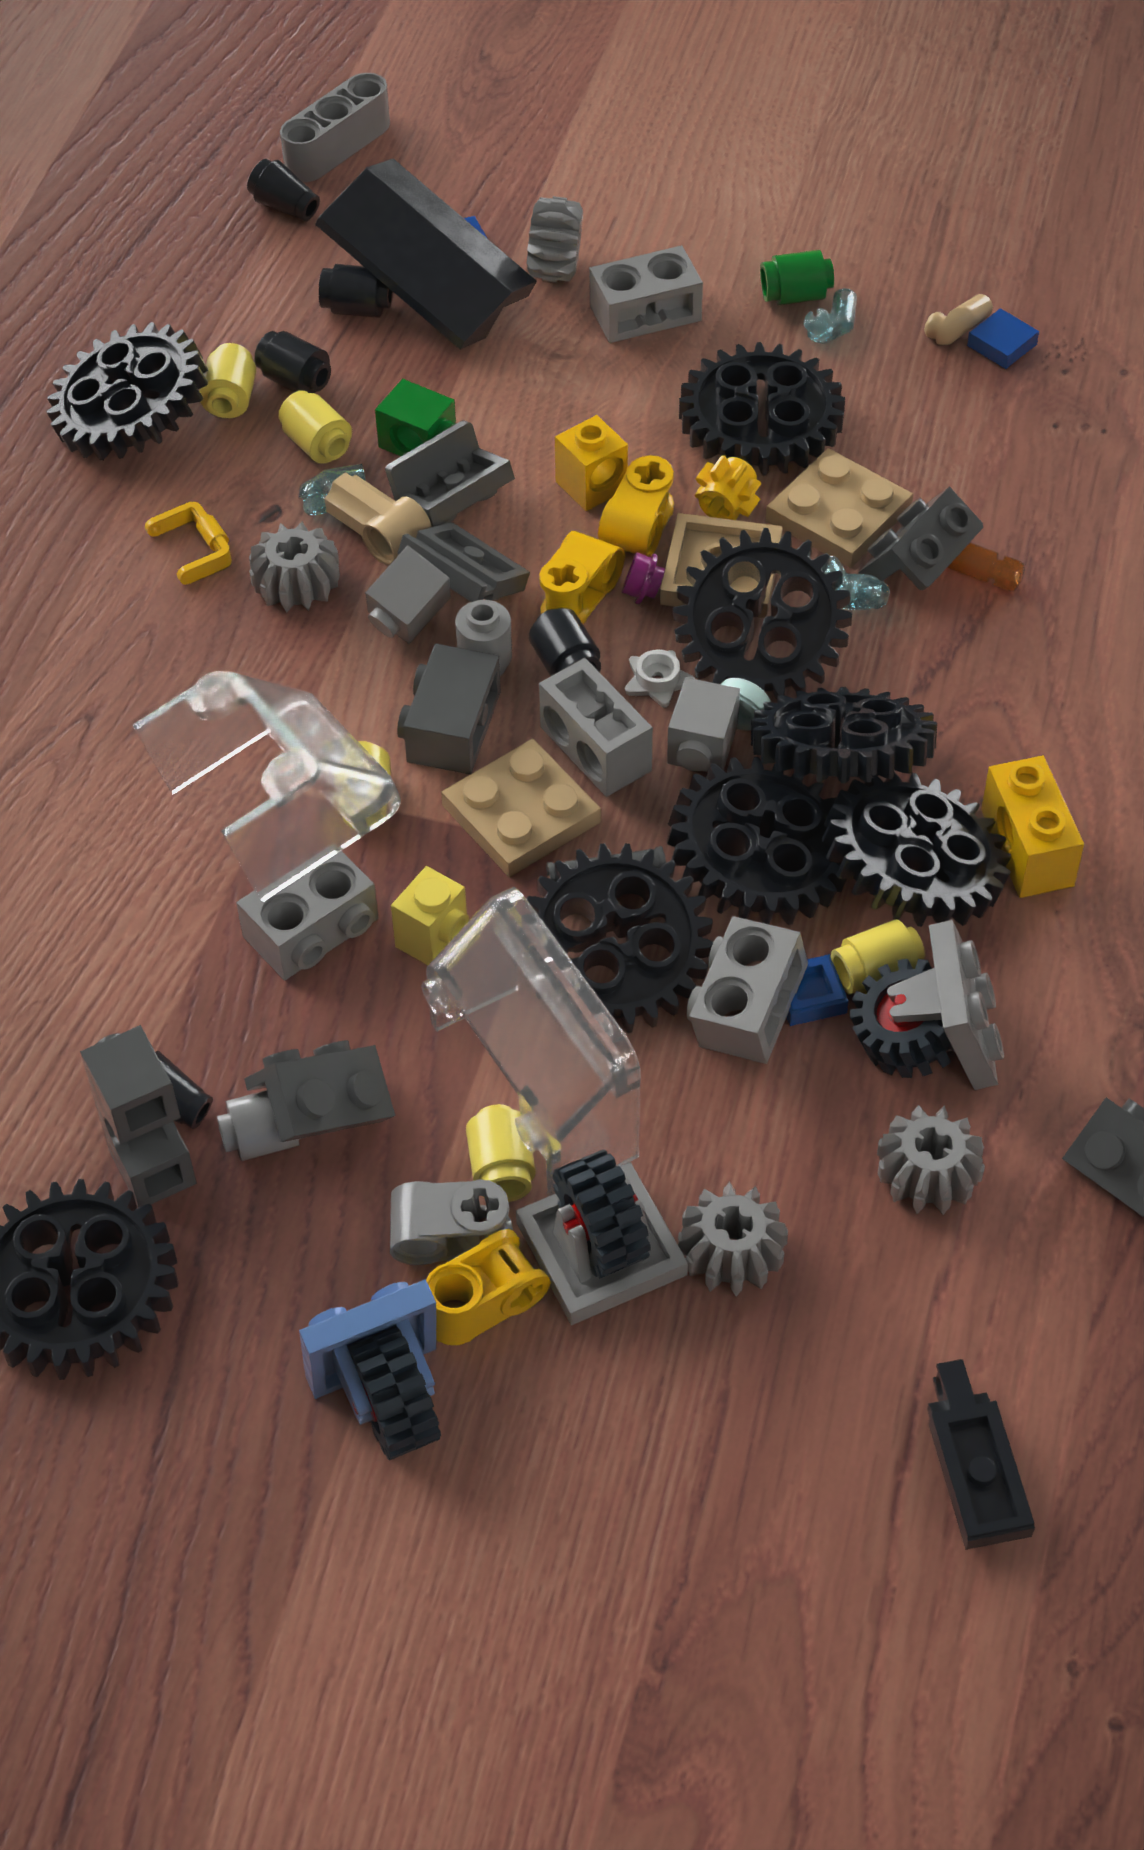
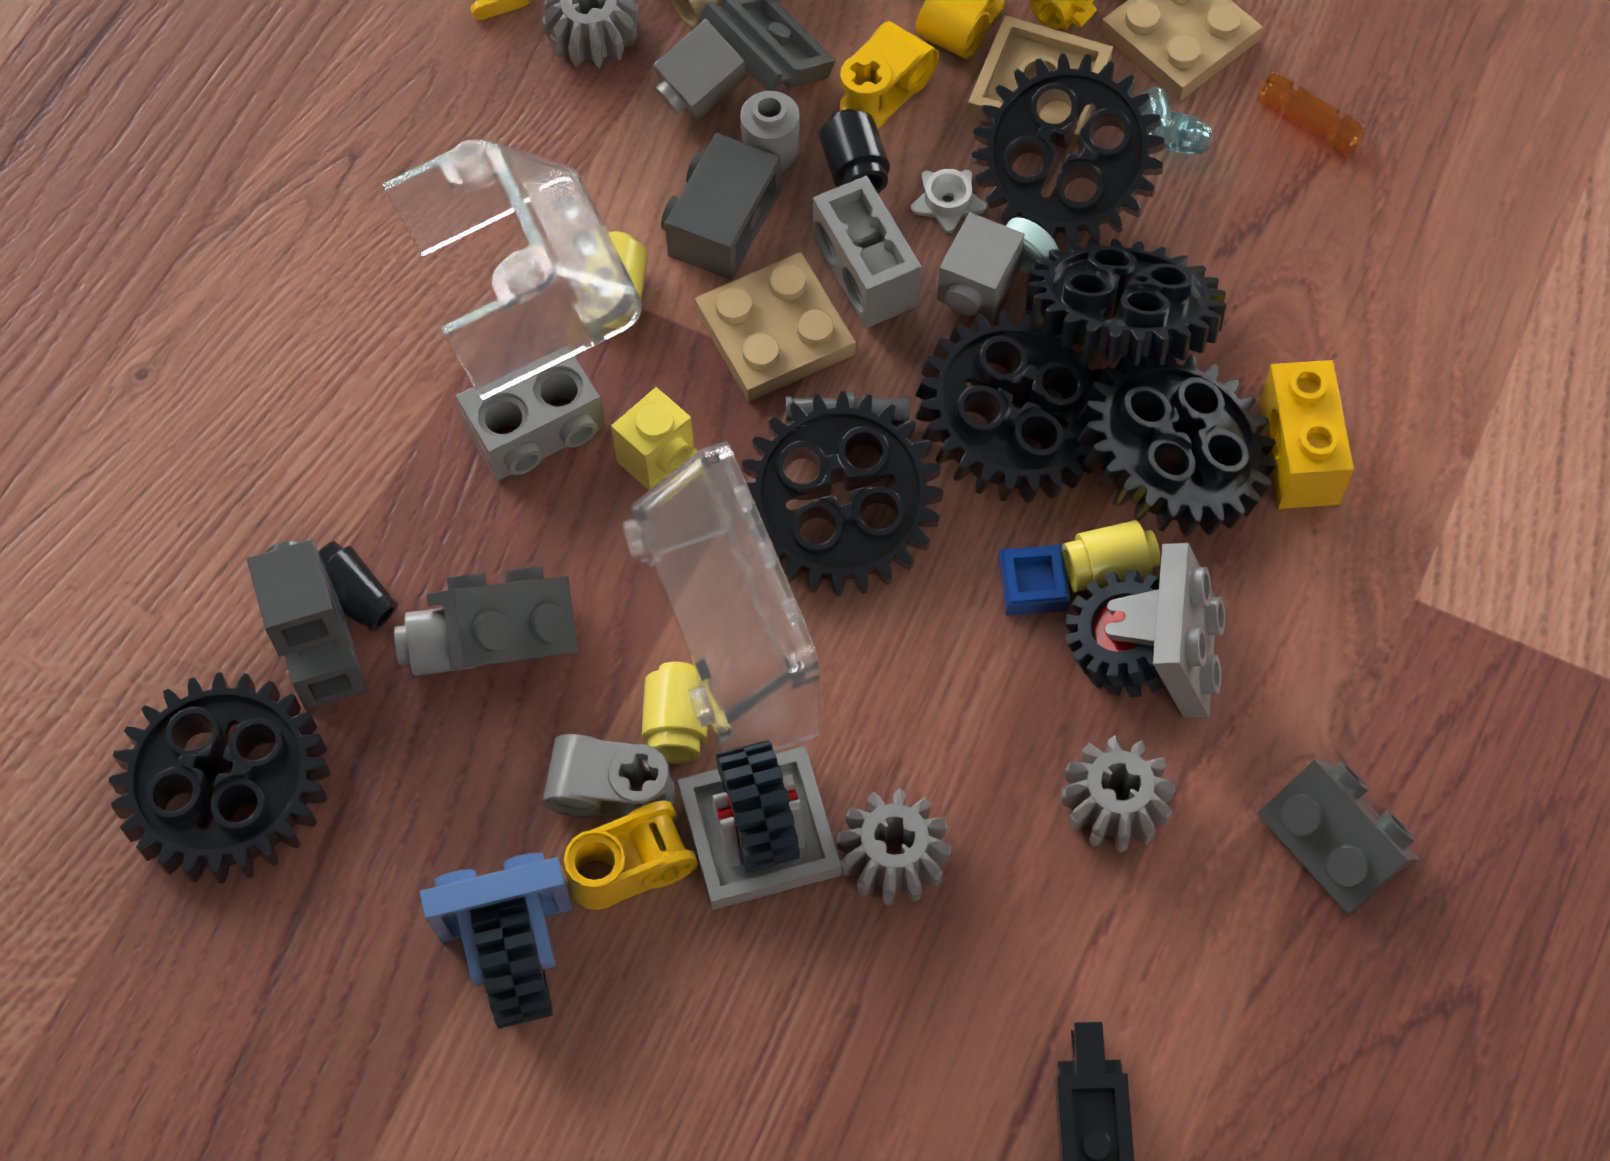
camera: 10 degrees right, 10 degrees up
magenta plate [622,552,665,604] -> none
light grey brick [687,916,808,1064] -> none
dark grey bracket [858,486,983,591] -> none

